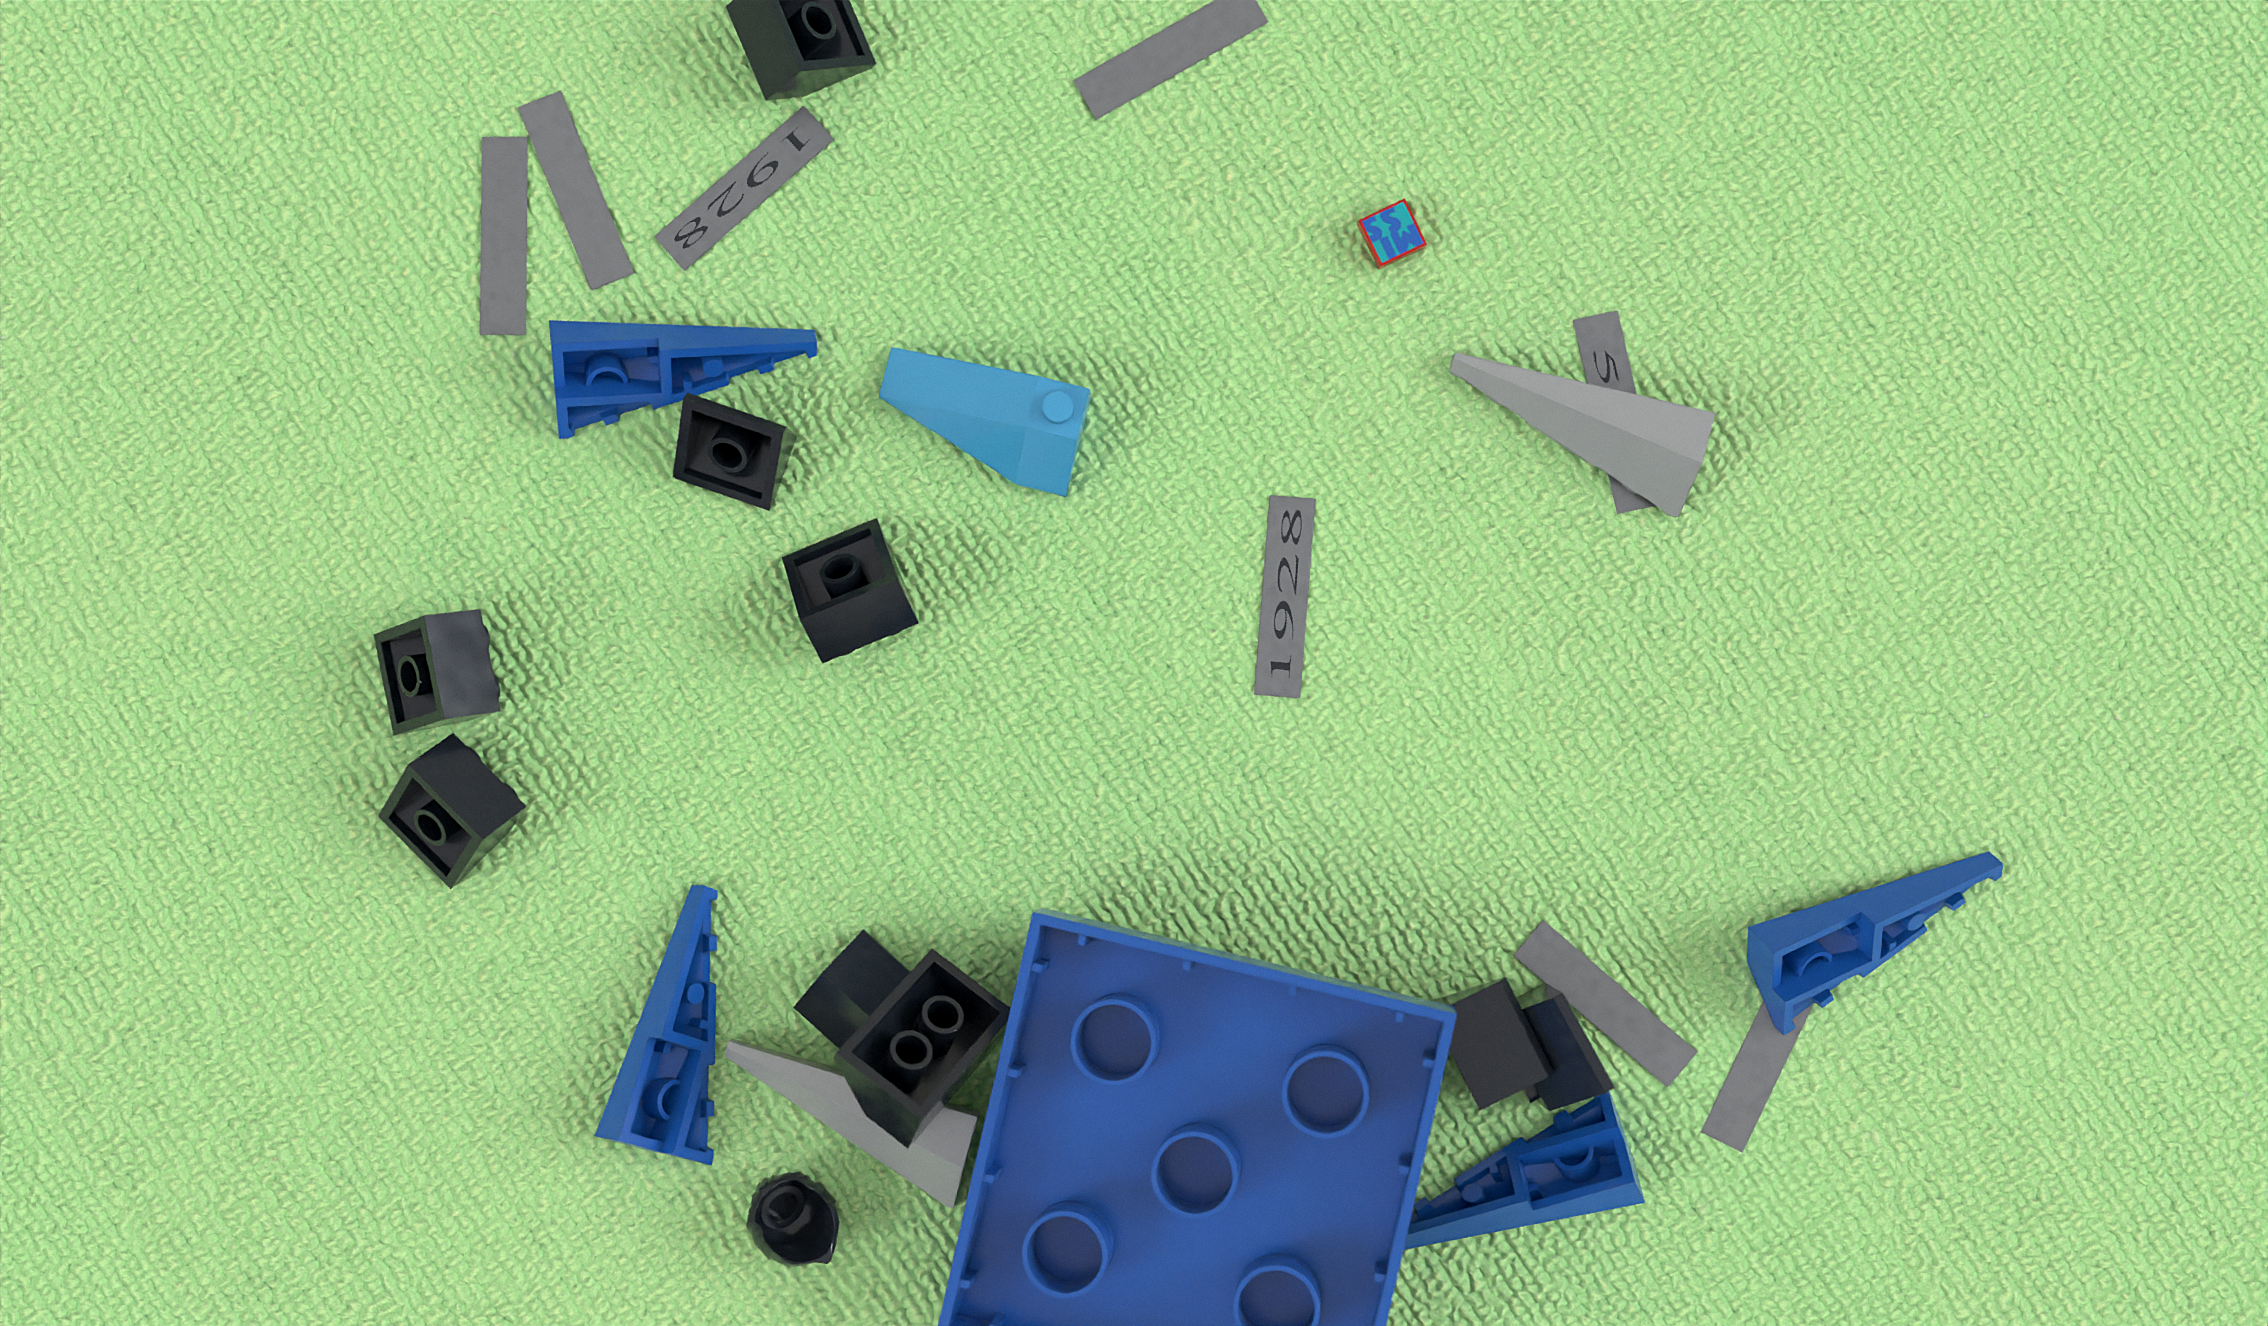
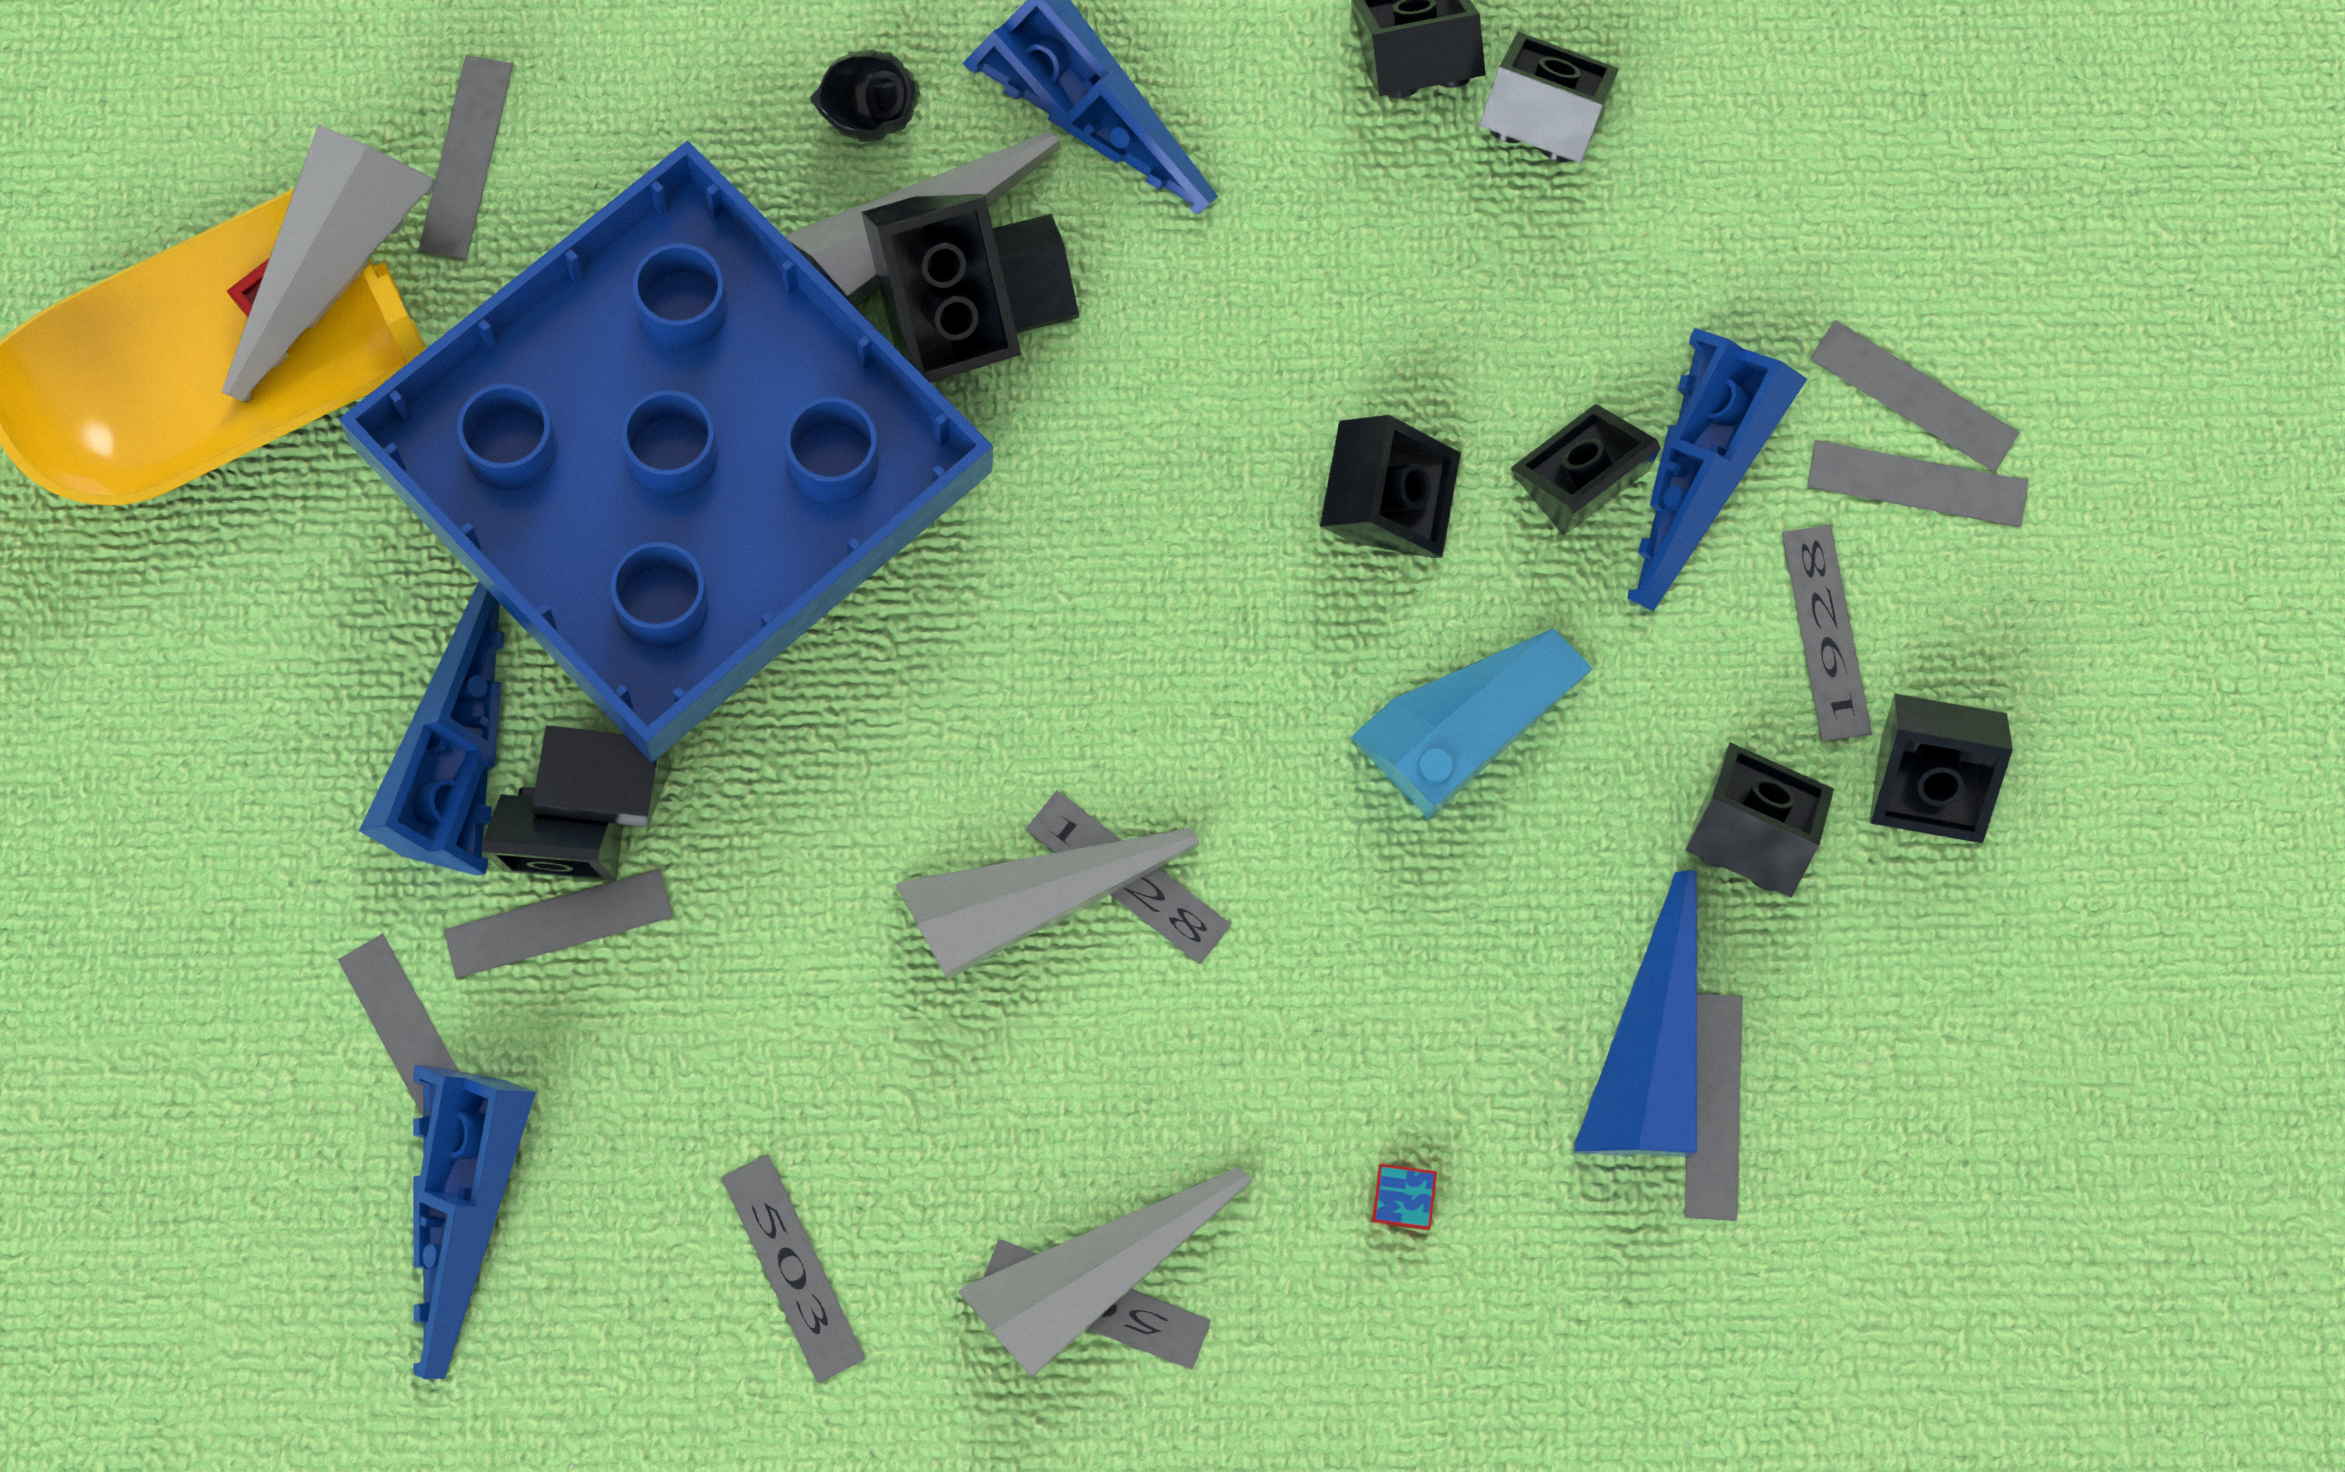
camera: 125 degrees right, 10 degrees down
none -> flat silver sticker [721,1154,866,1383]
none -> light grey wedge [896,828,1199,980]
none -> blue wedge [1573,870,1697,1157]
none -> black slope [1685,742,1834,898]

